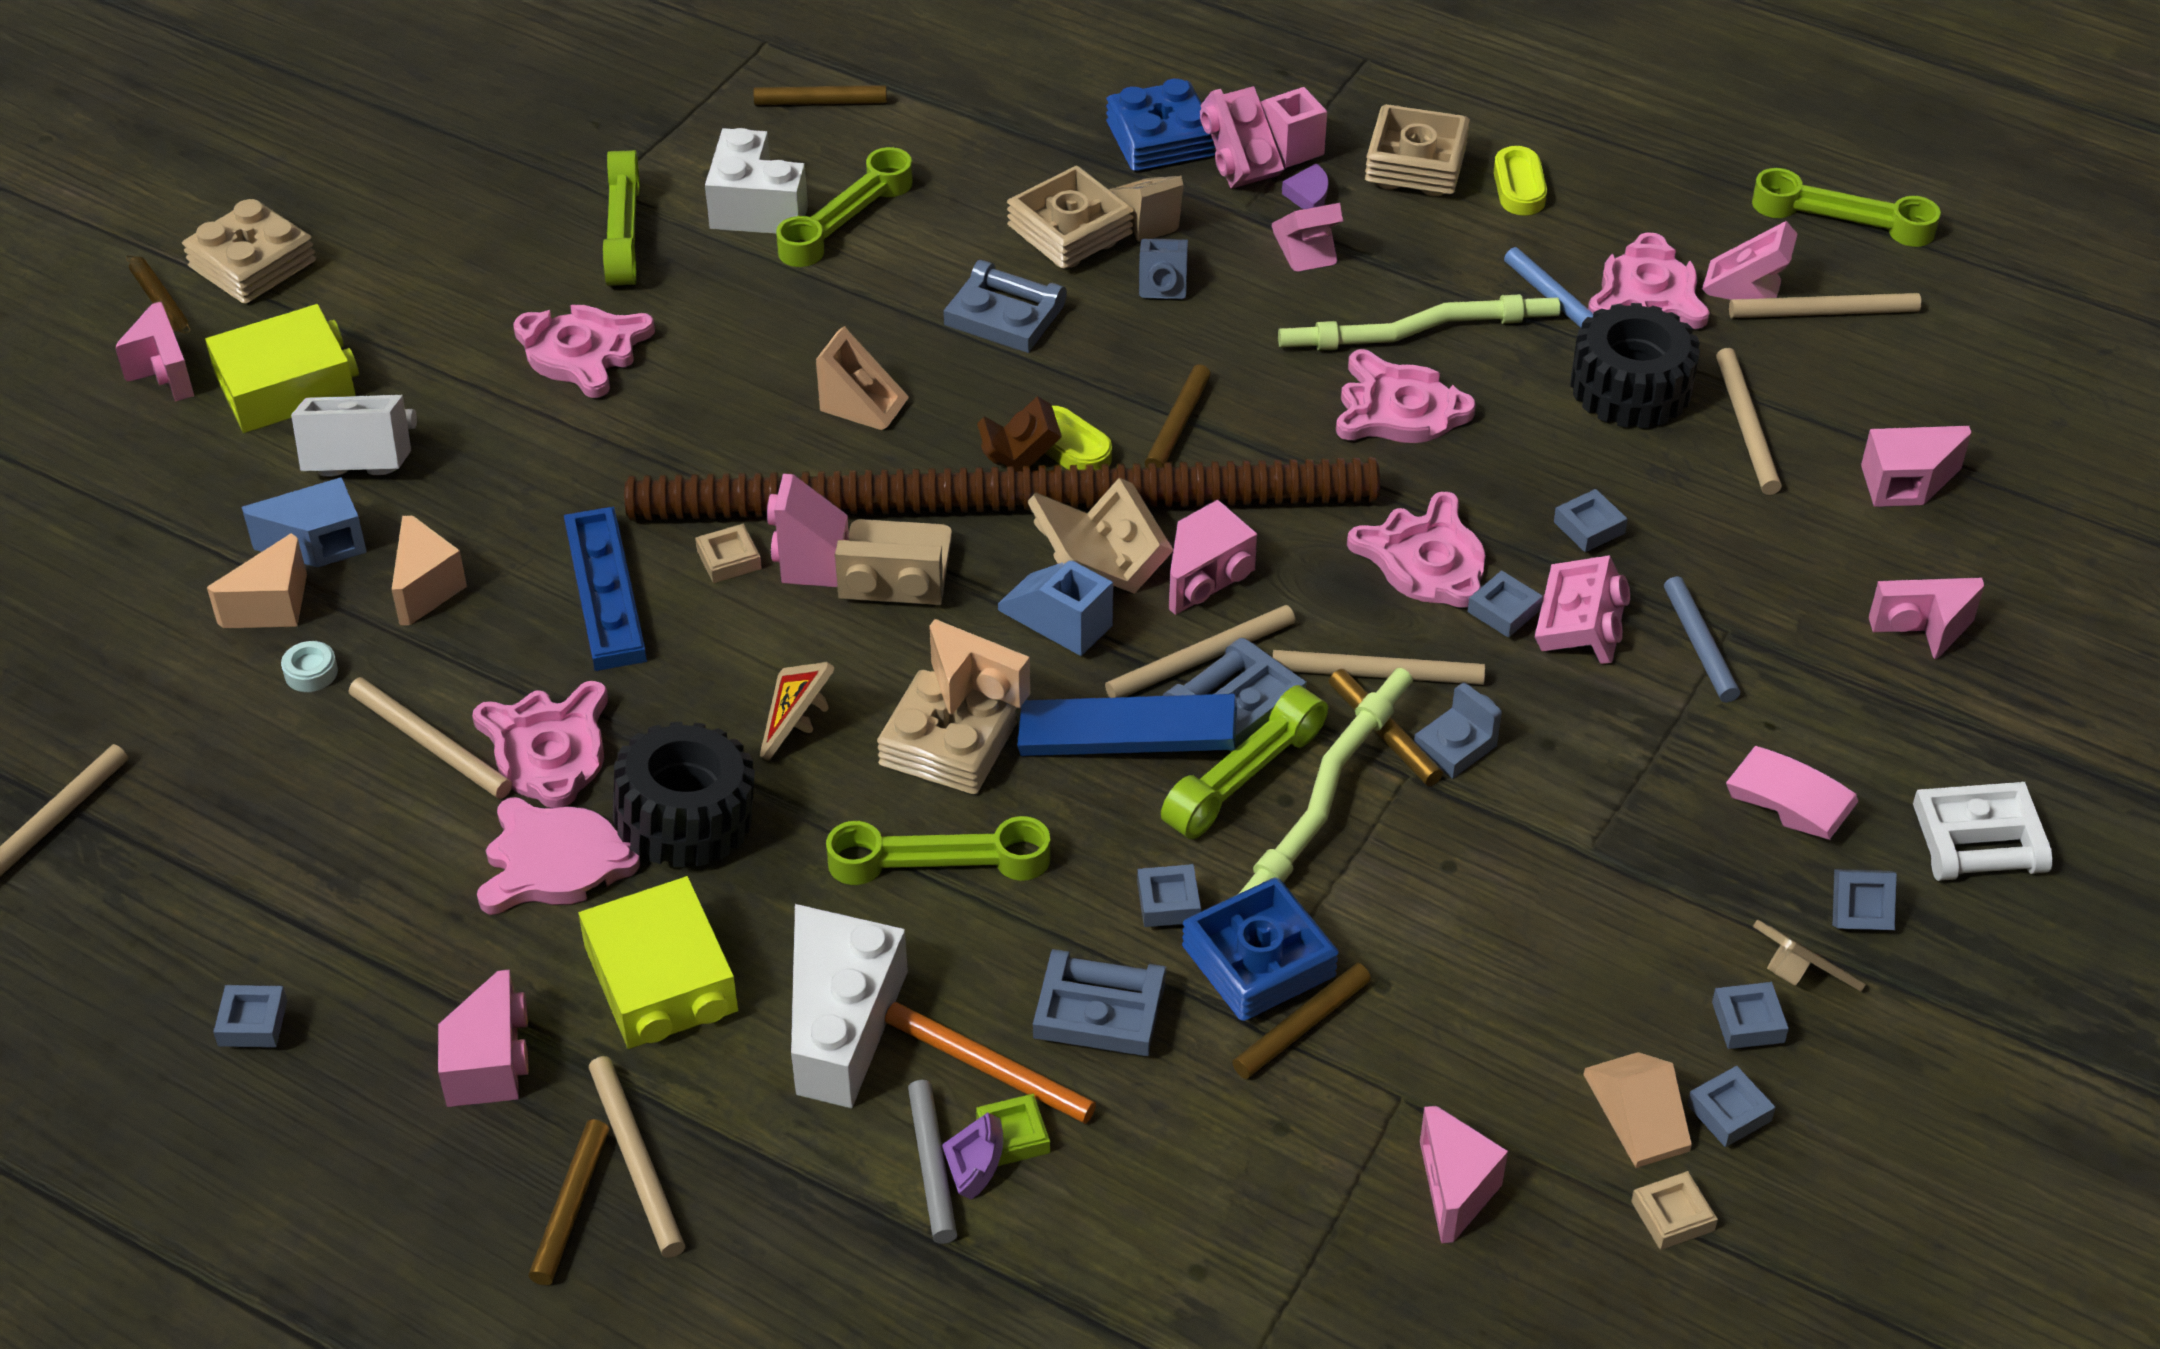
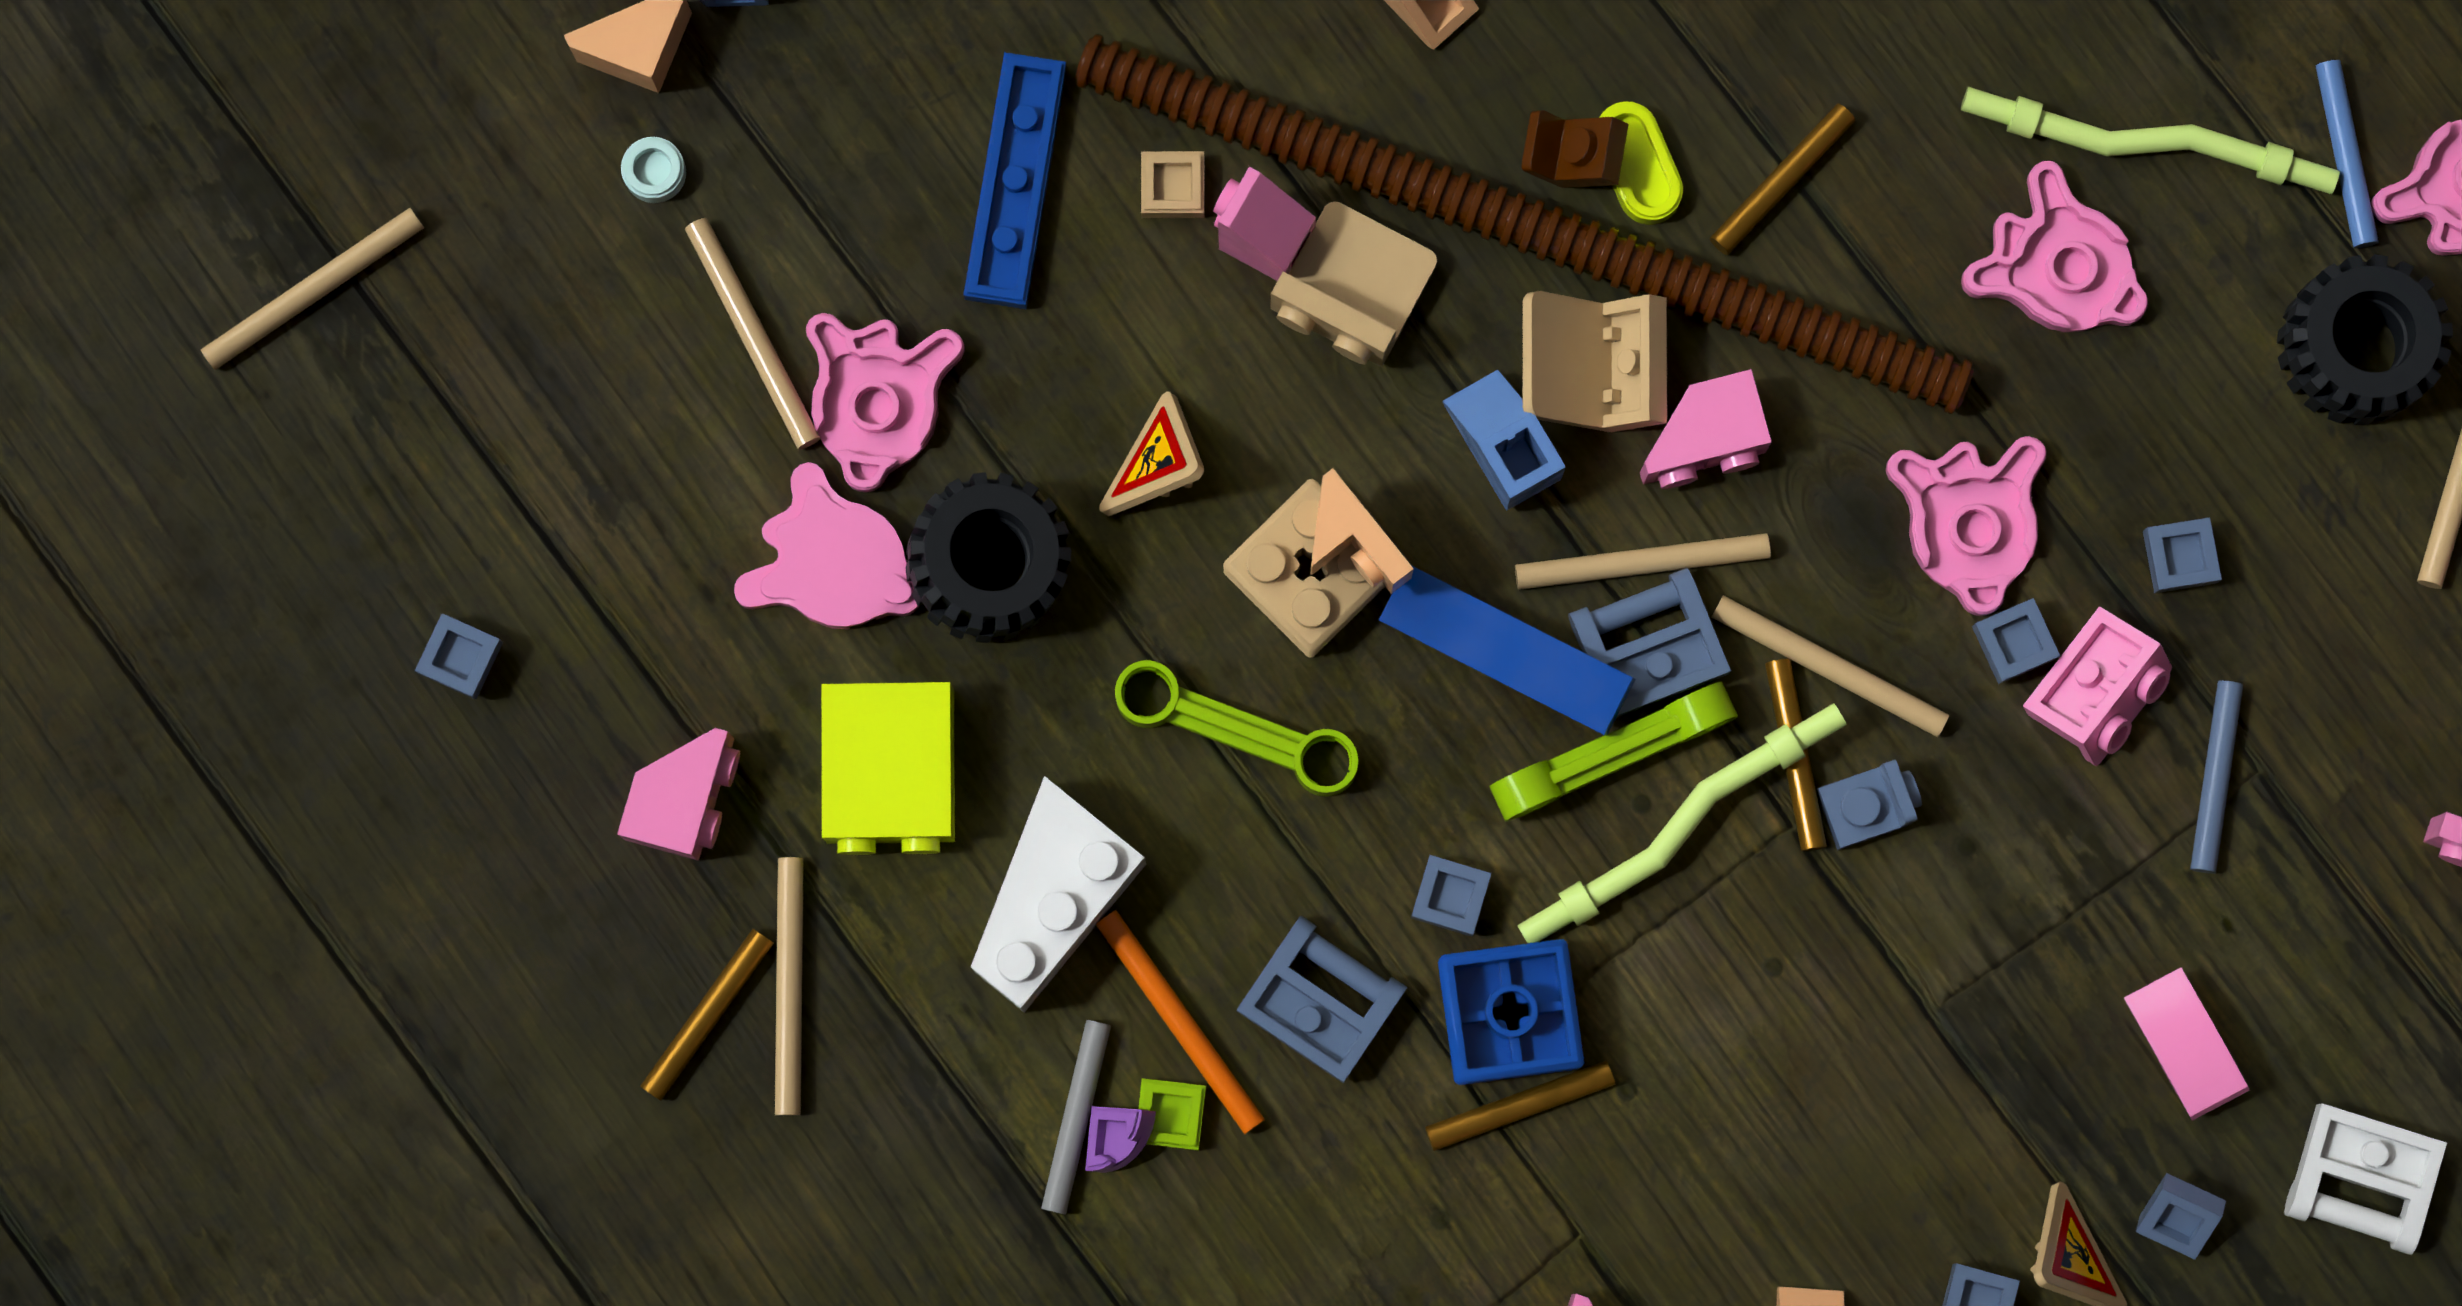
camera: 25 degrees right, 35 degrees up
light nougat slope [392,516,467,626] -> none

